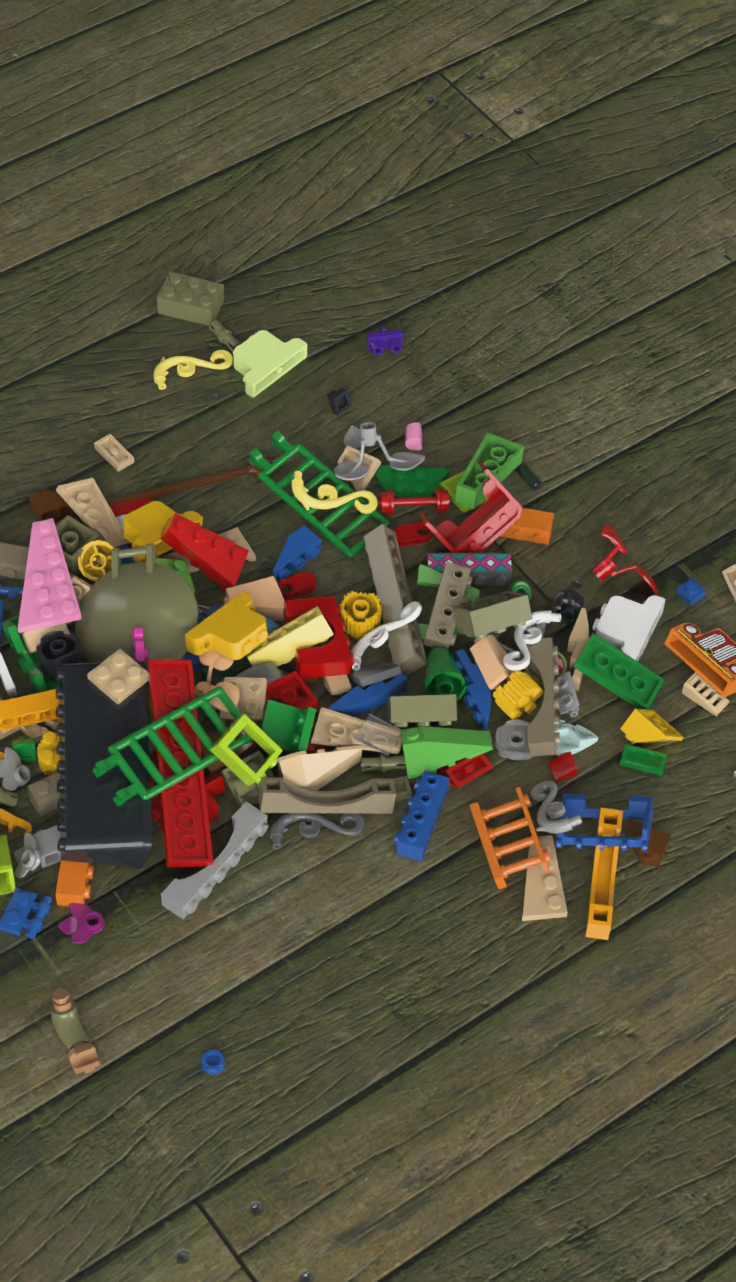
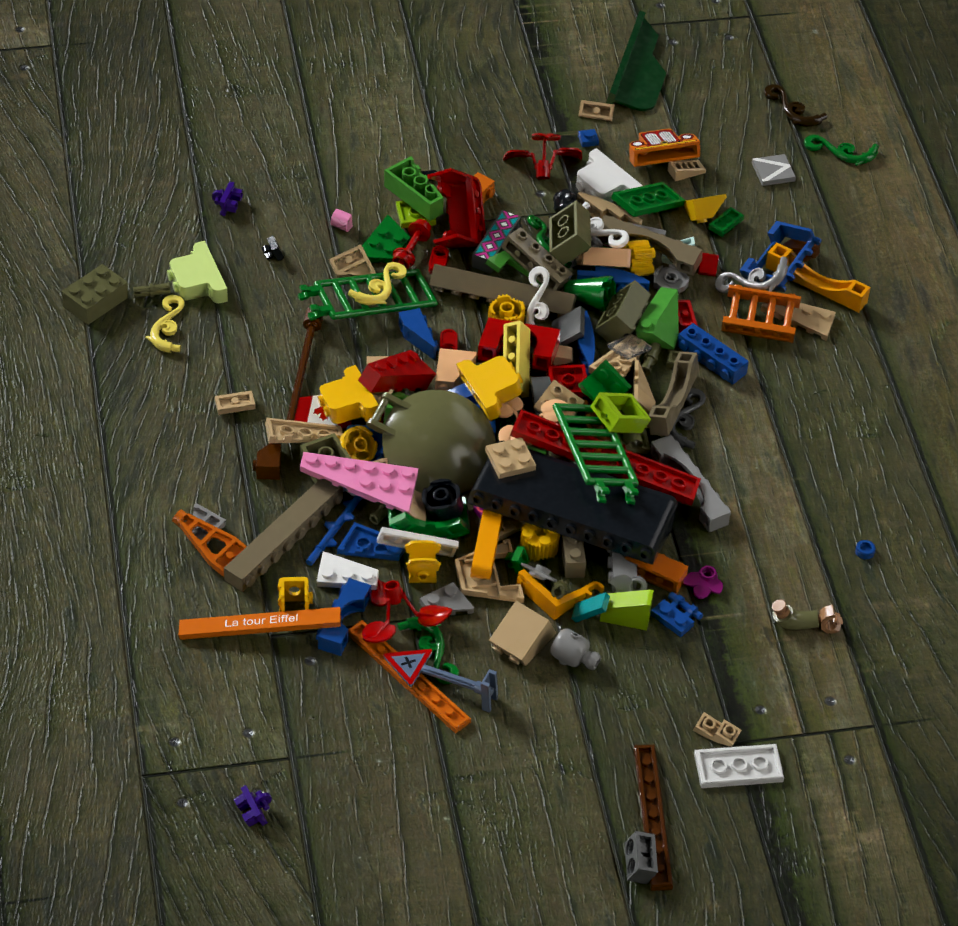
camera: 65 degrees left, 5 degrees down
dark pink plate [132,627,148,661] -> none
light grey plant [334,422,426,480] -> none

